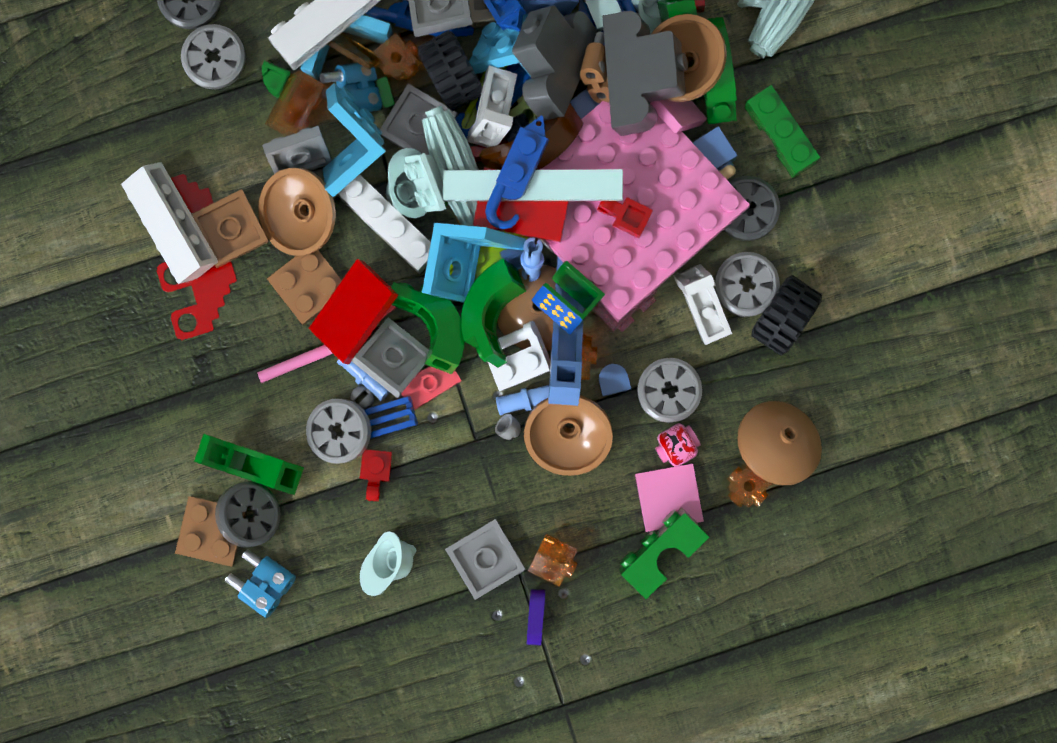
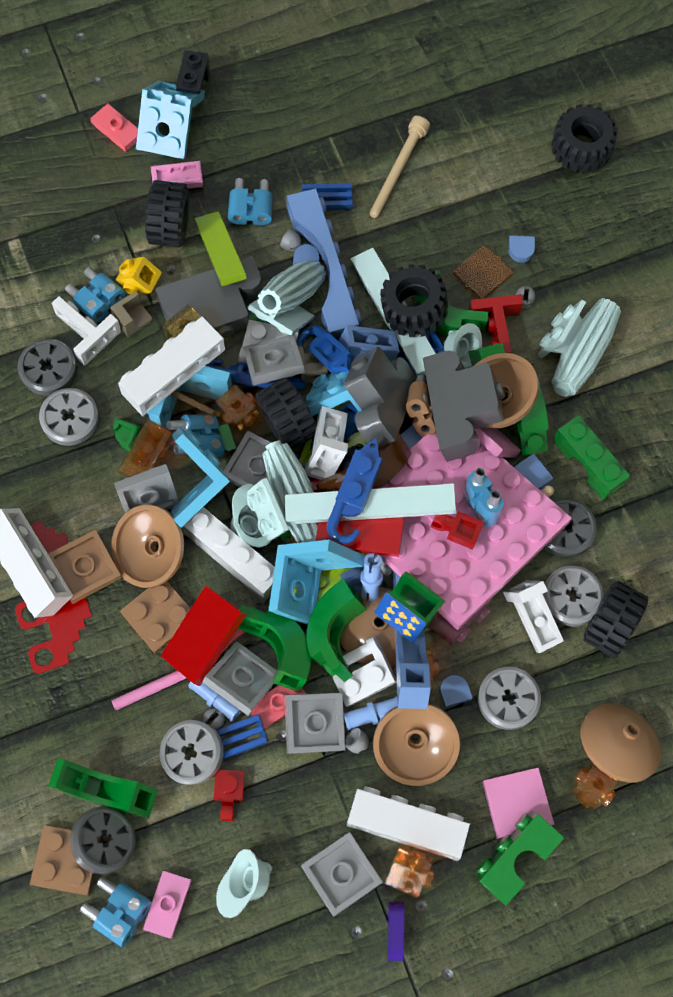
camera: 10 degrees left, 15 degrees down
head [655,423,701,467] -> none
none -> bright pink plate [143,871,192,939]
none -> light grey plate [284,693,345,754]
none -> white brick [347,787,470,861]
none -> dark azure piece [463,467,504,527]

